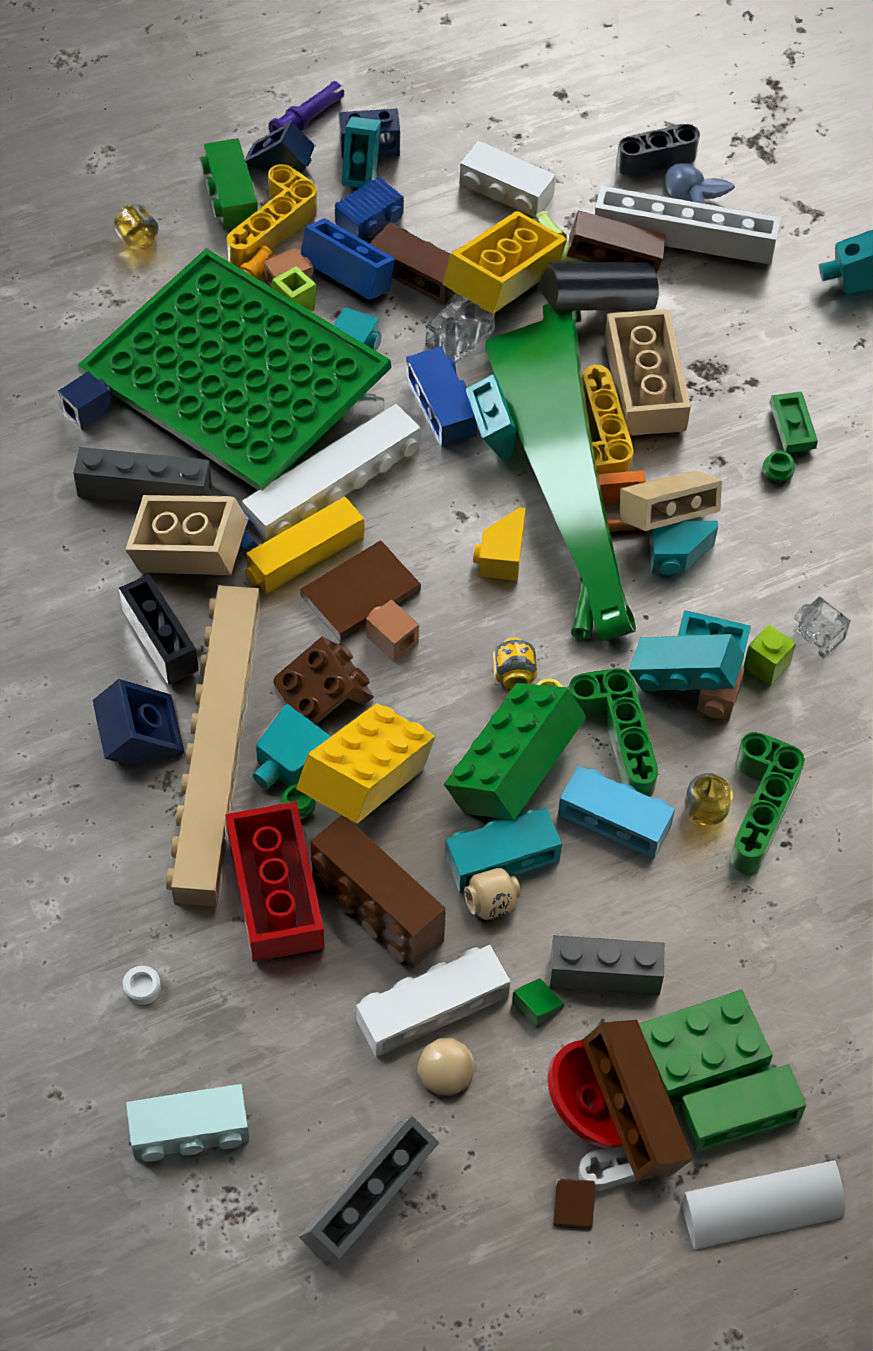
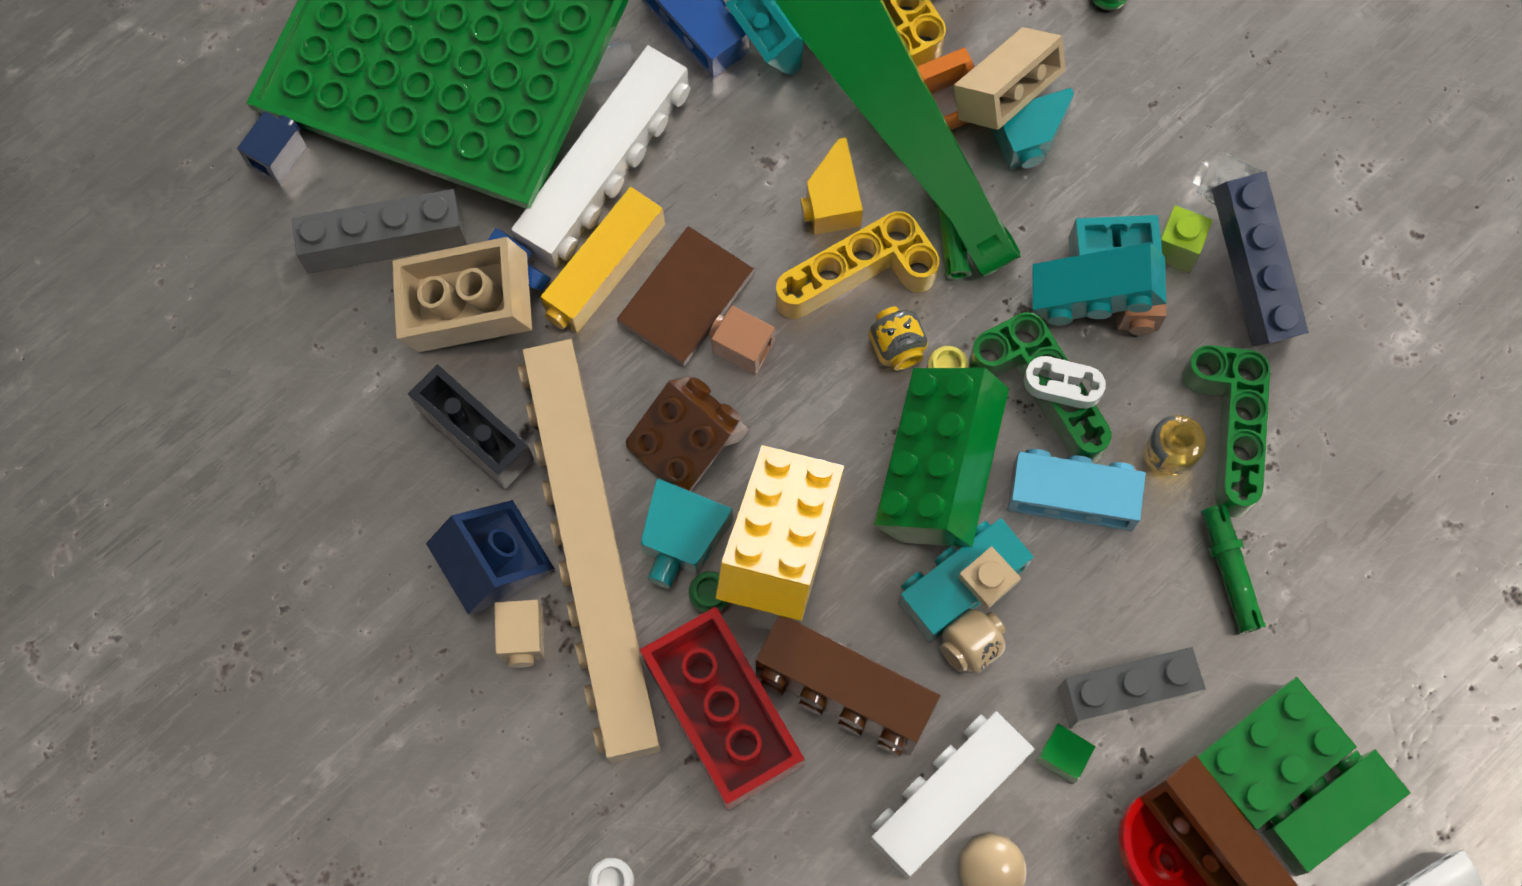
camera: 15 degrees left, 15 degrees up
none -> tan brick [495,600,545,668]
none -> yellow beam [776,211,939,319]
none -> tan plate [958,546,1021,610]
none -> white beam [1024,356,1106,409]
none -> green pin [1201,504,1267,634]
none -> dark blue brick [1211,171,1309,346]

